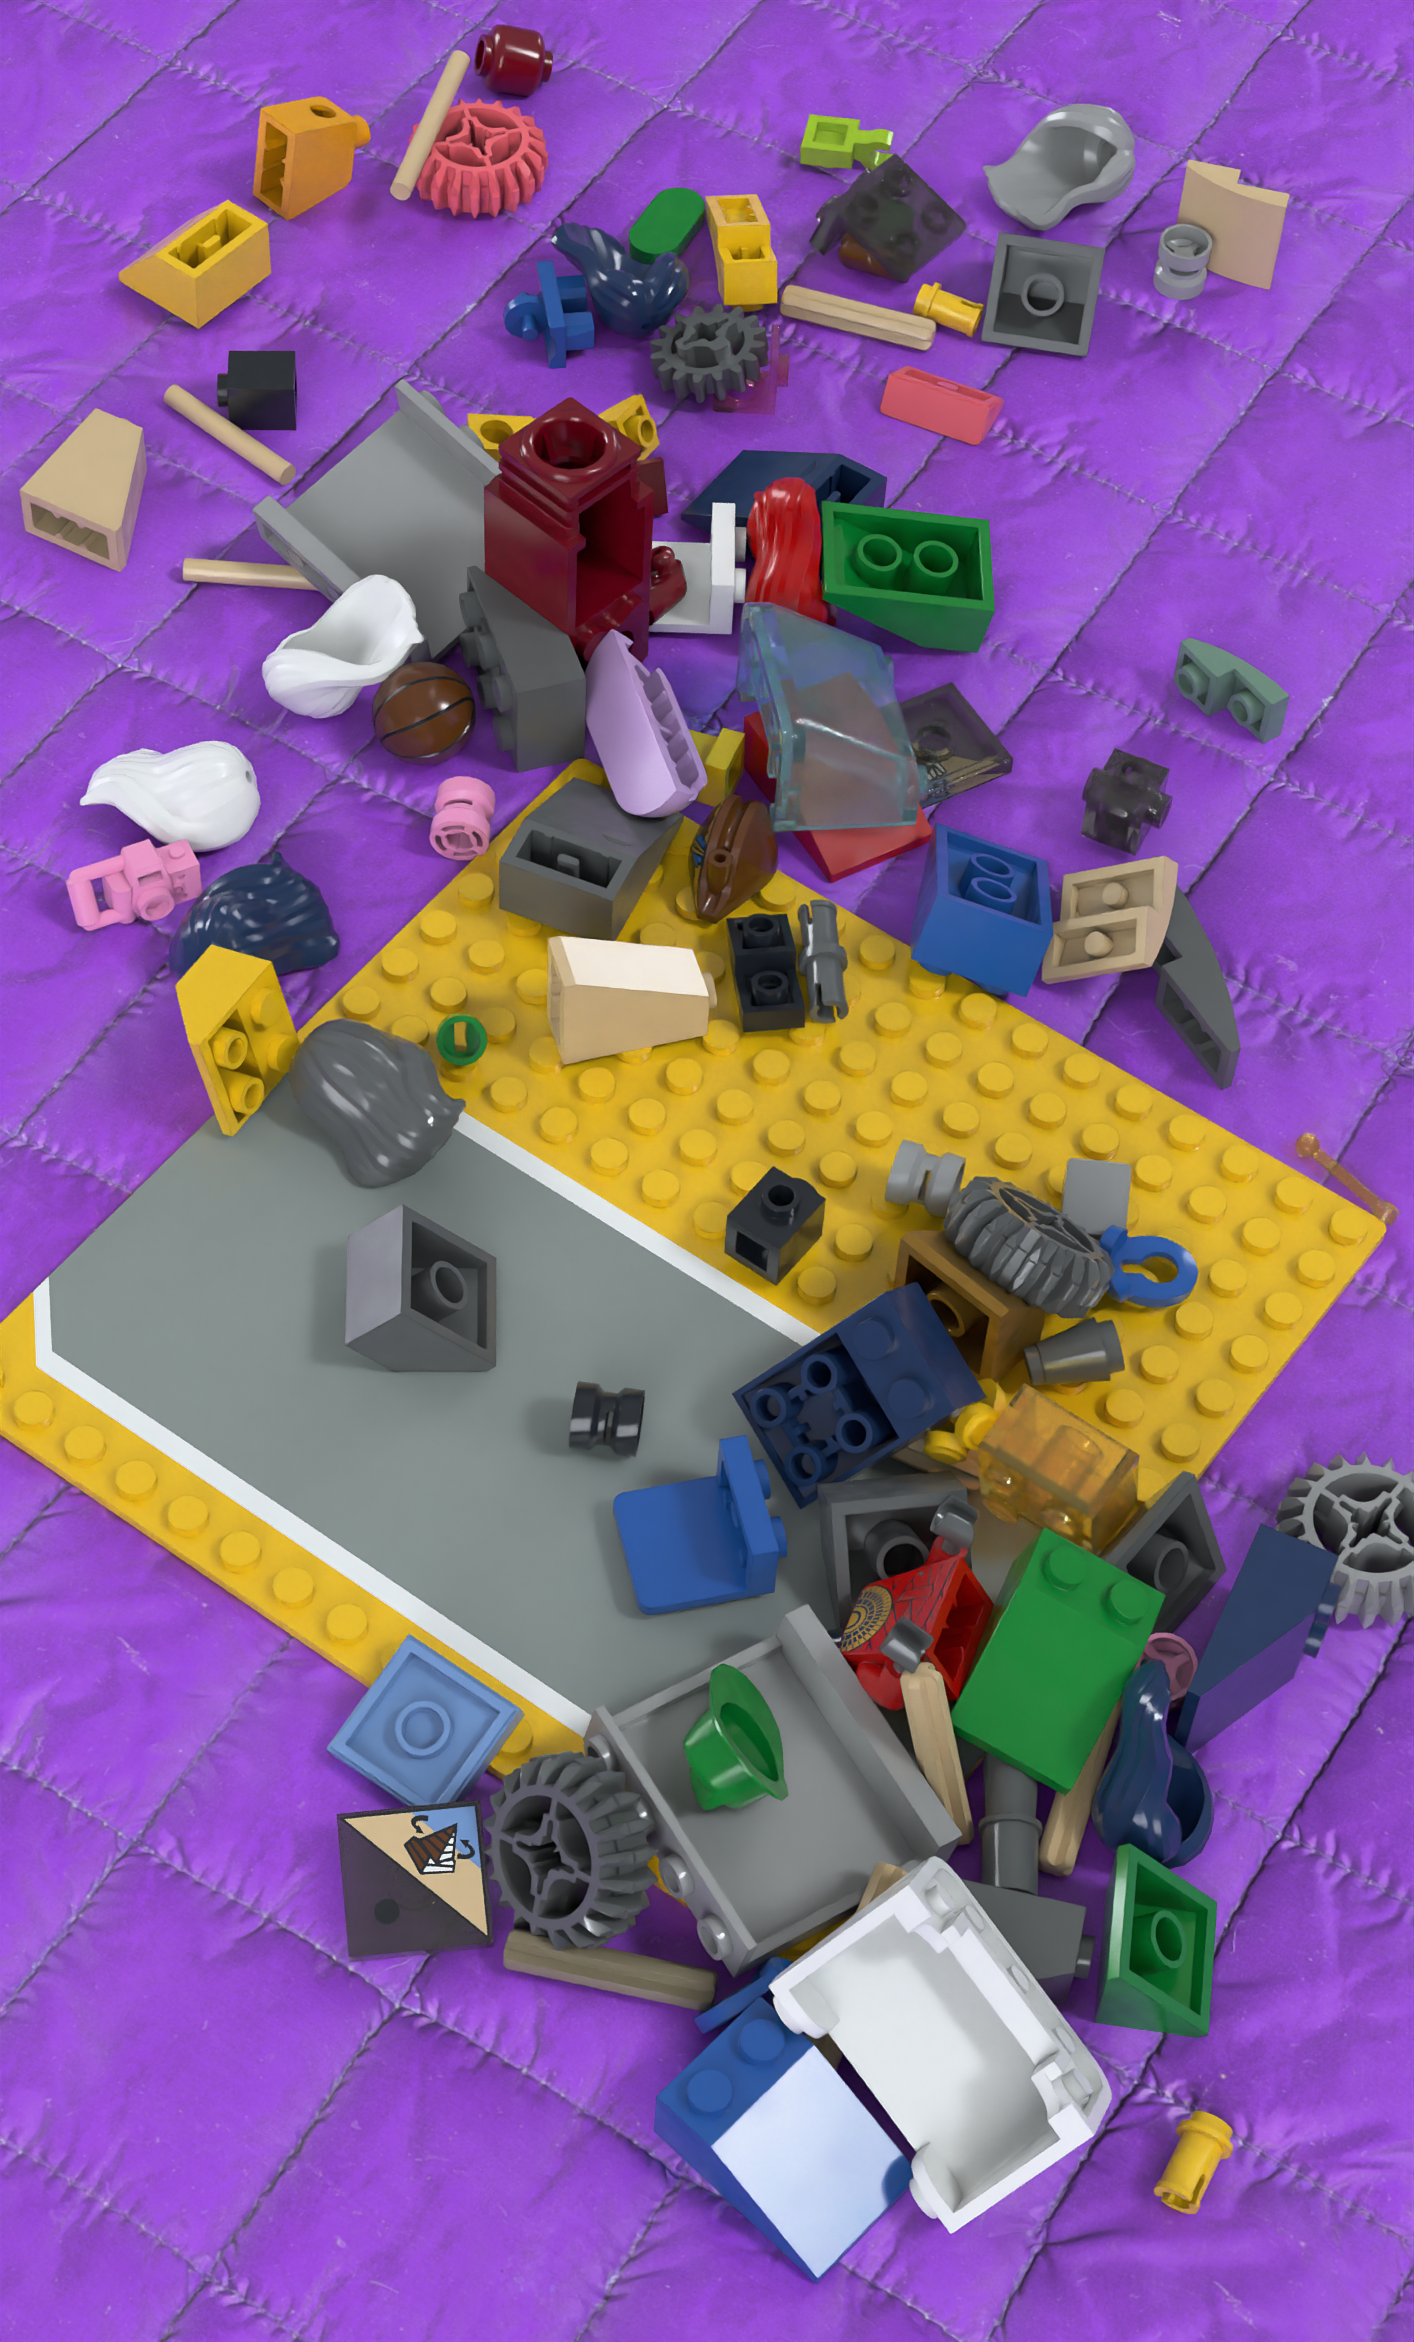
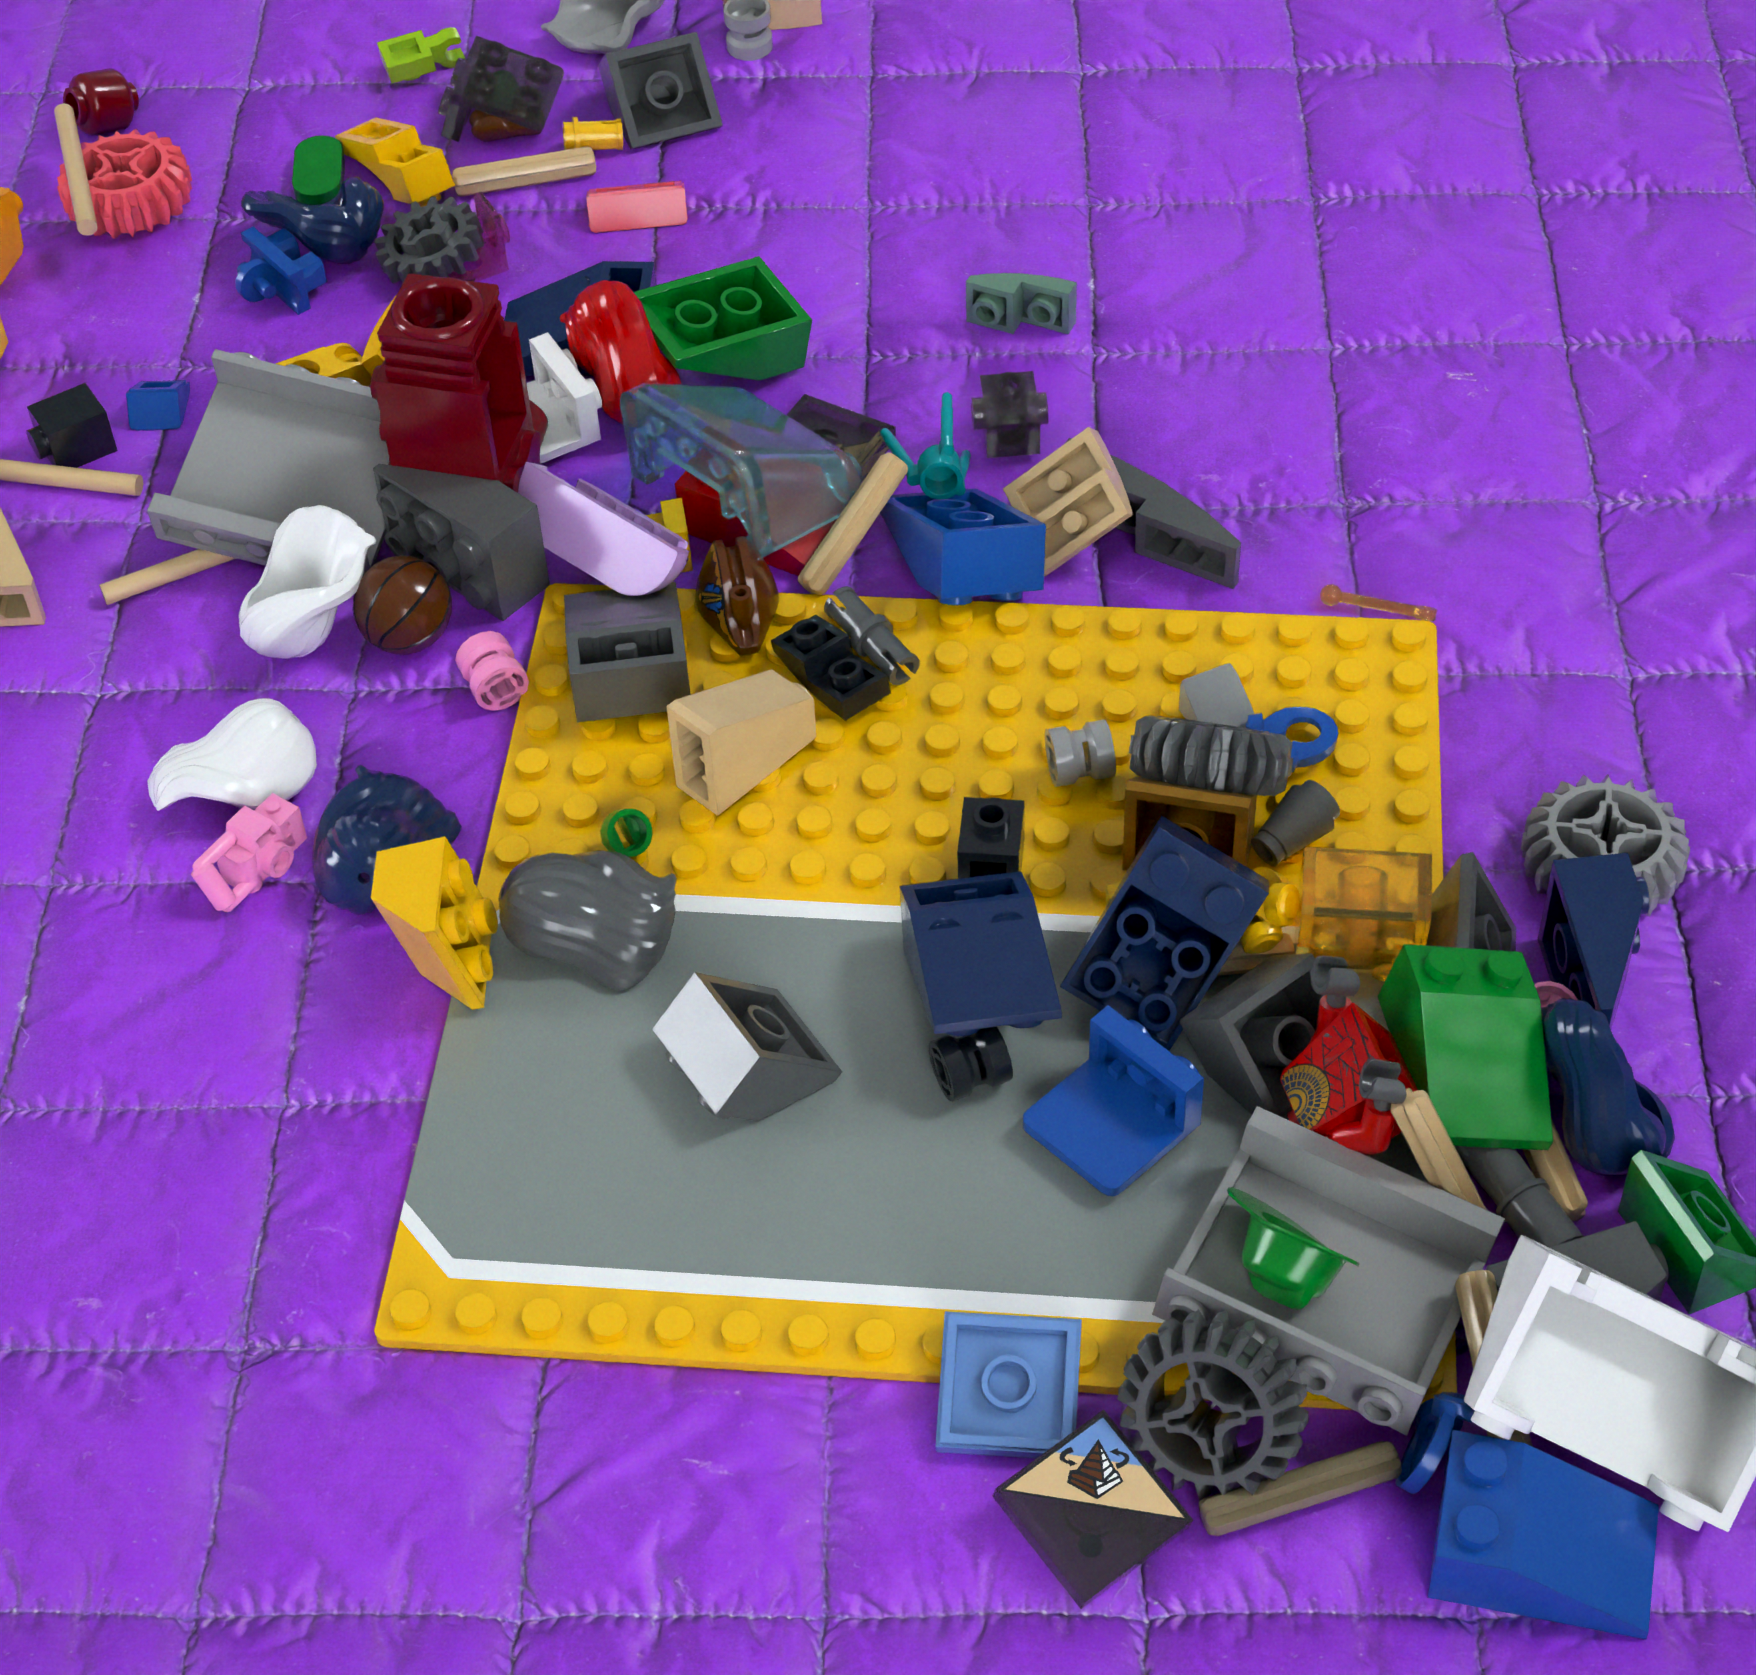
camera: 25 degrees left, 5 degrees down
none -> blue slope [126,380,190,430]
none -> tan axle [798,452,908,595]
none -> teal plant [880,392,971,500]
none -> dark blue slope [899,871,1062,1036]

